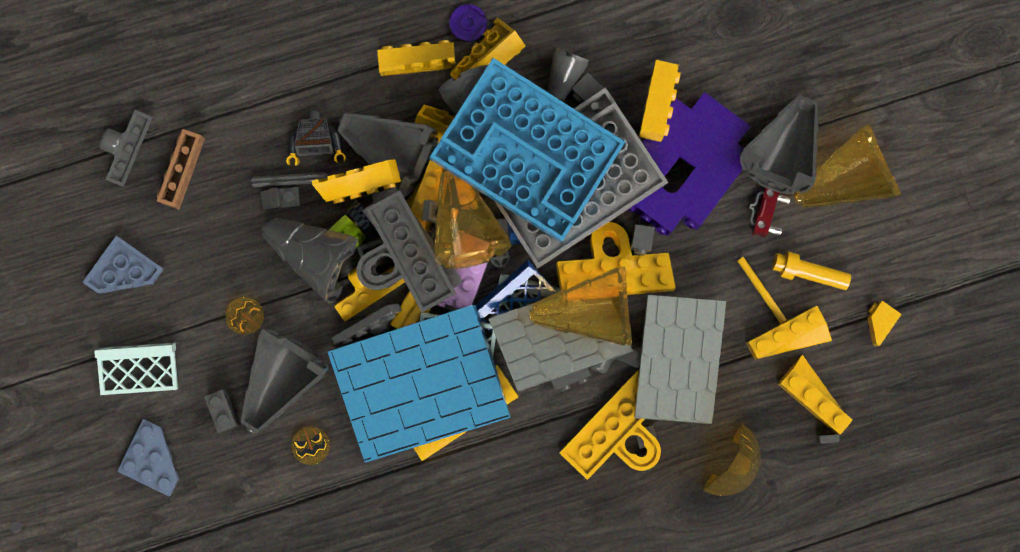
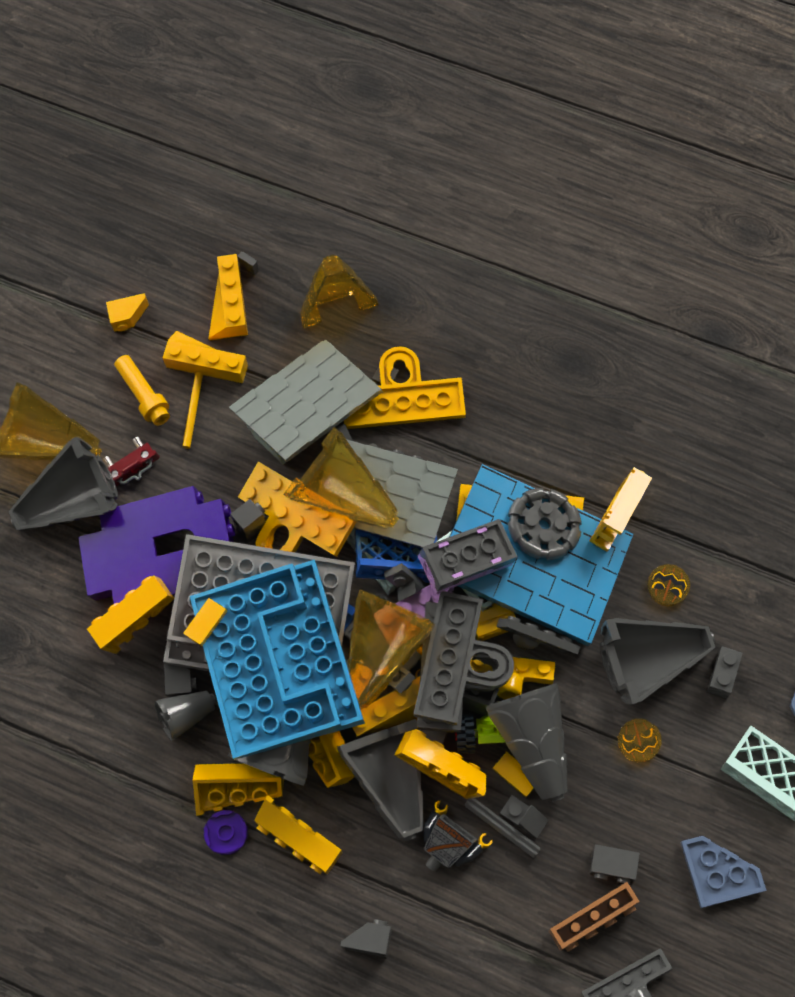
camera: 140 degrees left, 15 degrees down
none -> yellow tile [183,598,227,646]
none -> dark grey slope [340,919,392,958]
none -> dark grey slope [384,563,426,601]
none -> dark grey piece [418,519,518,594]
none -> yellow tile [493,752,534,797]
none -> dark grey plate [508,488,582,560]
none -> door [589,467,652,552]
none -> dark grey brick [589,844,640,885]

